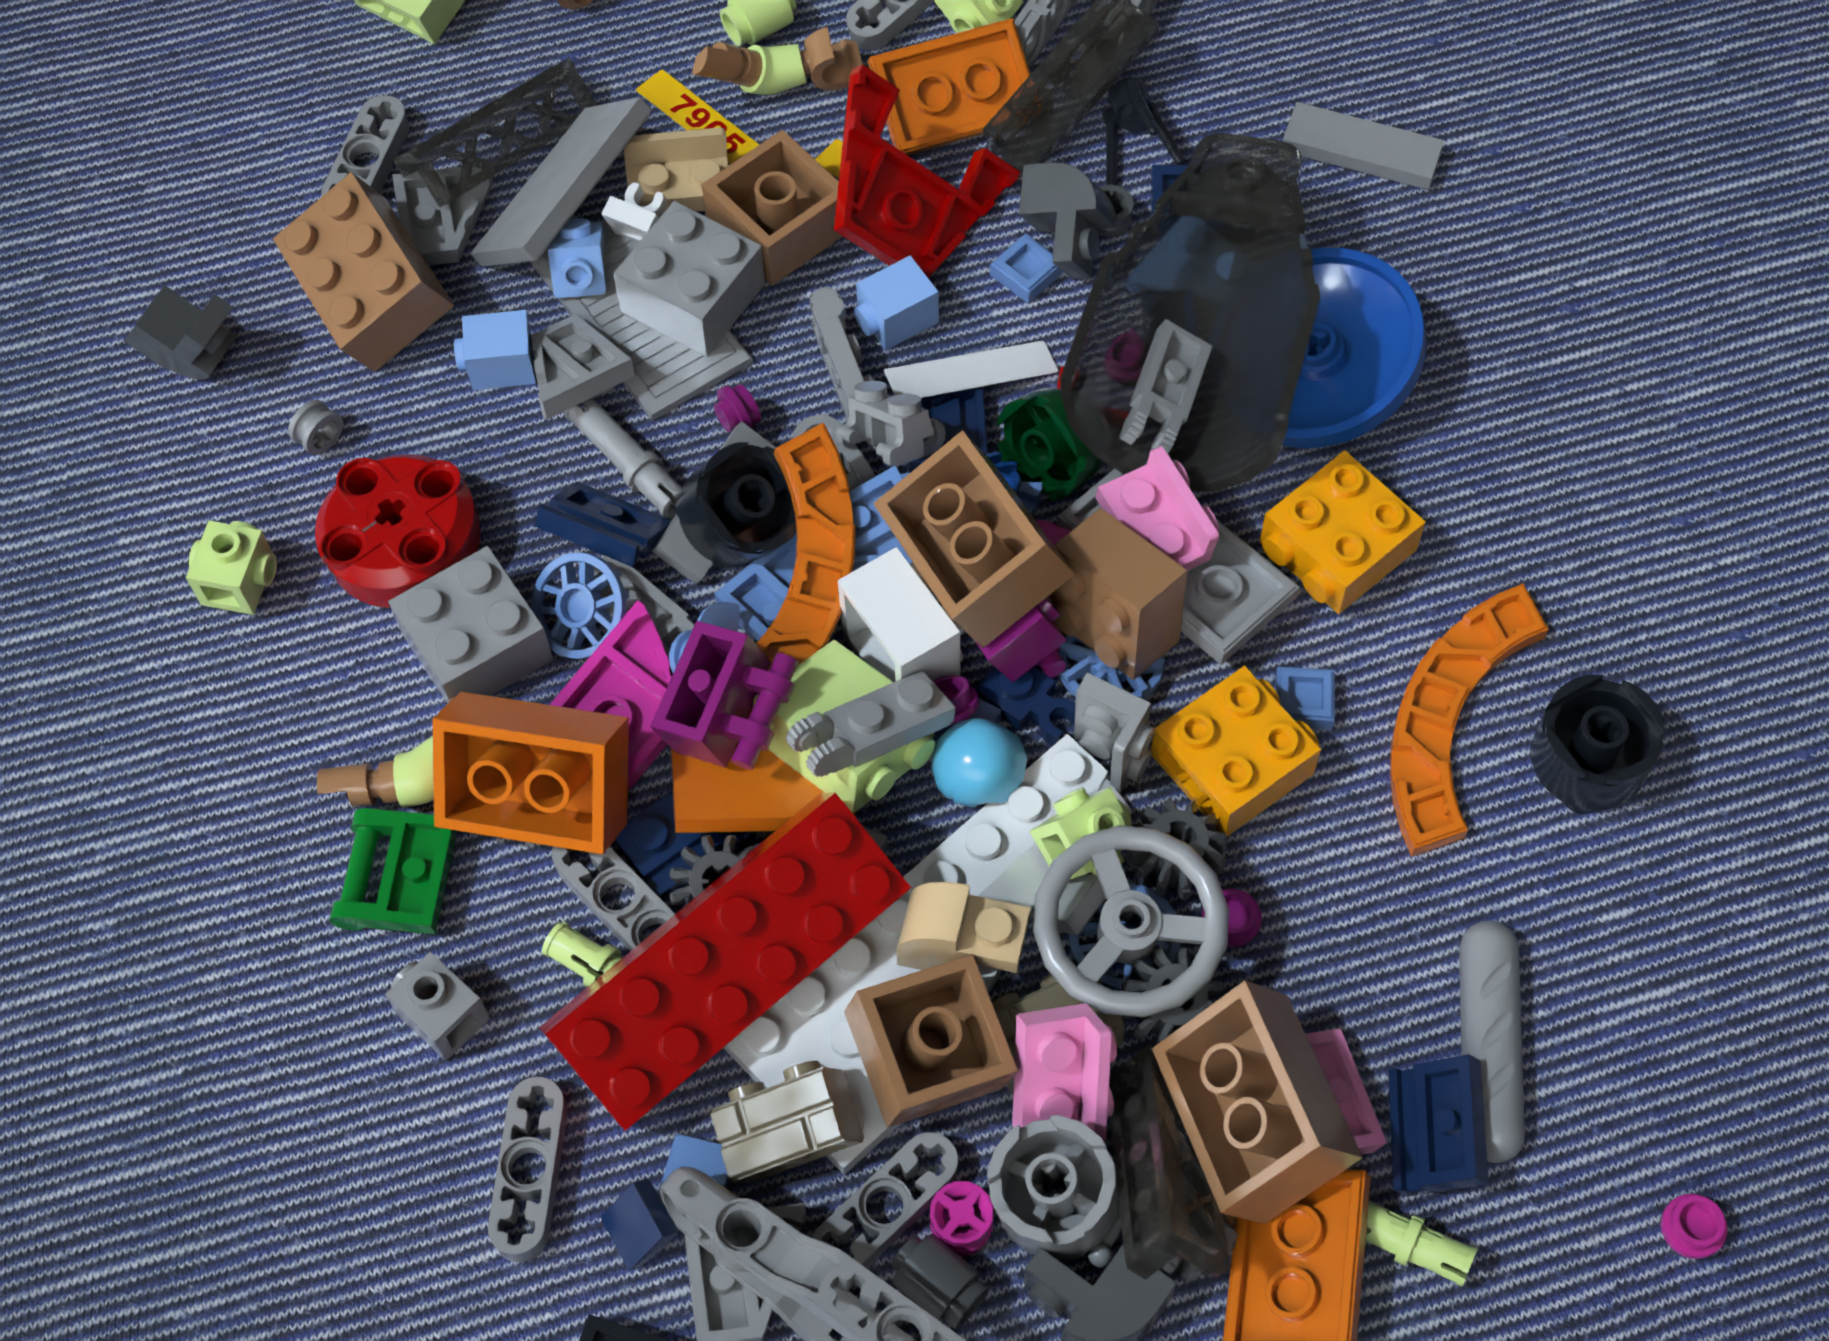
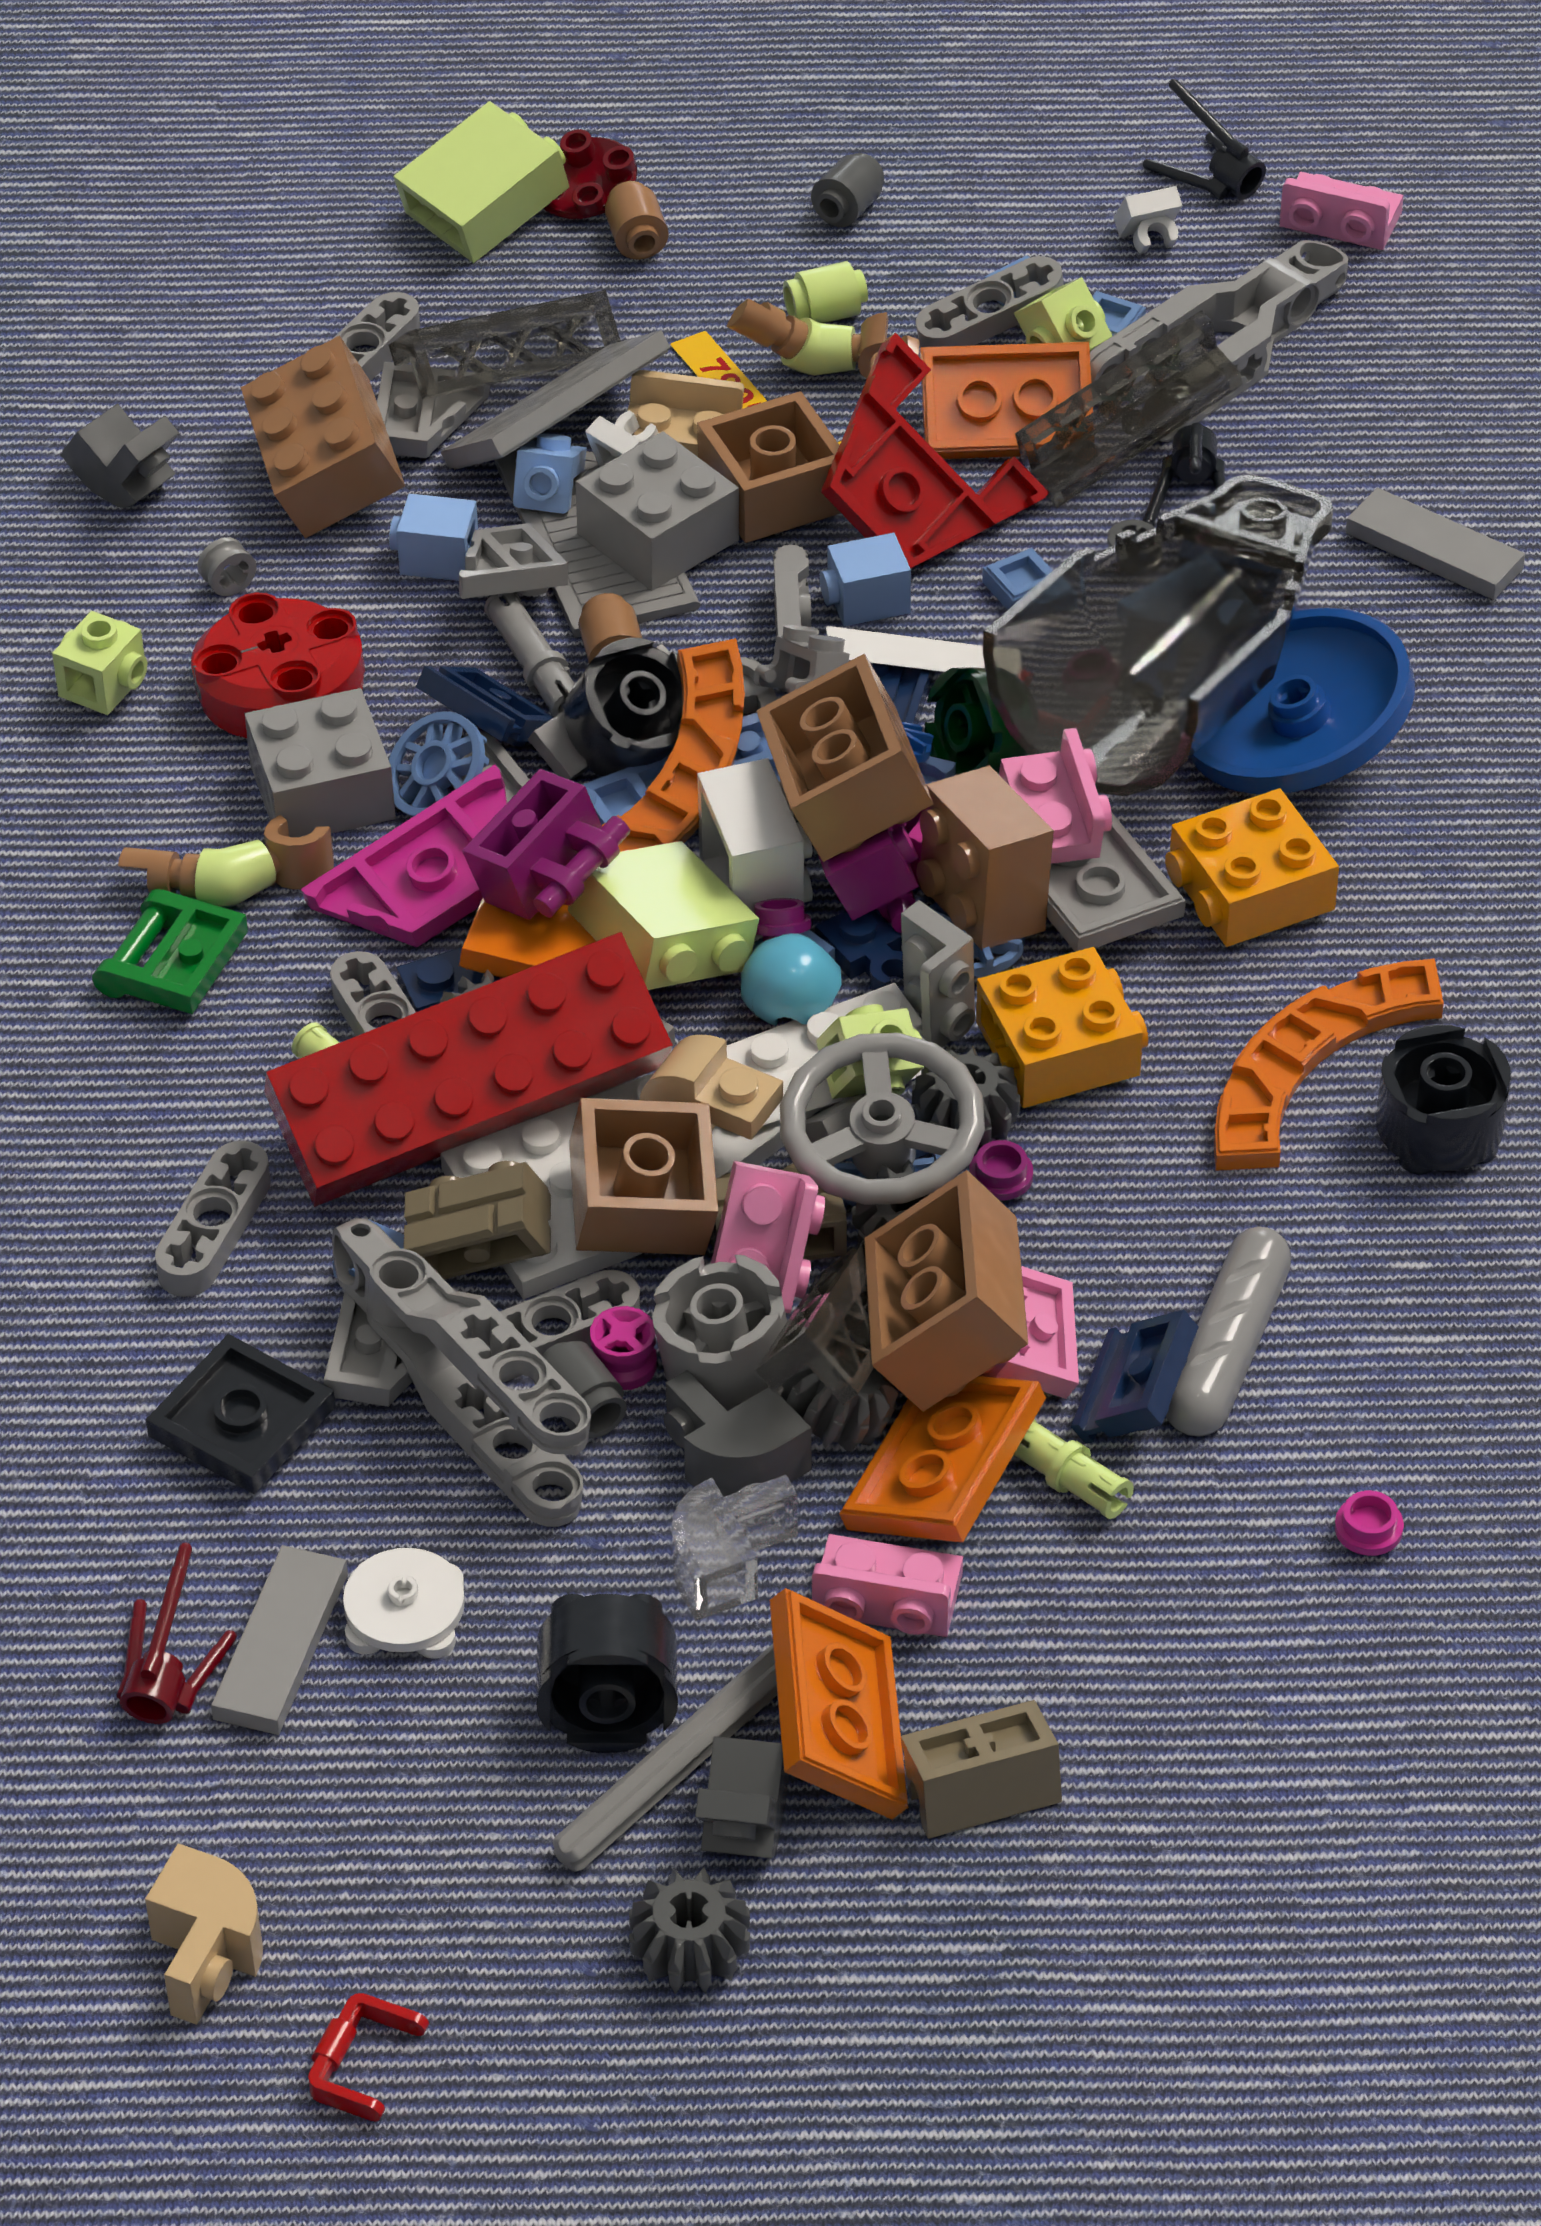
camera: 15 degrees right, 15 degrees down
light grey brick [385,952,490,1061] -> none
orange brick [432,692,629,854] -> none
dark blue tile [600,1179,679,1271] -> none
magenta plate [714,384,761,433] -> none
light grey hinge [786,670,956,778] -> none
dark grey brick [1019,163,1116,279] -> none
light grey hinge [1119,319,1212,454] -> none
medium blue tile [1275,667,1335,730] -> none
none -> medium nougat brick [578,593,643,664]

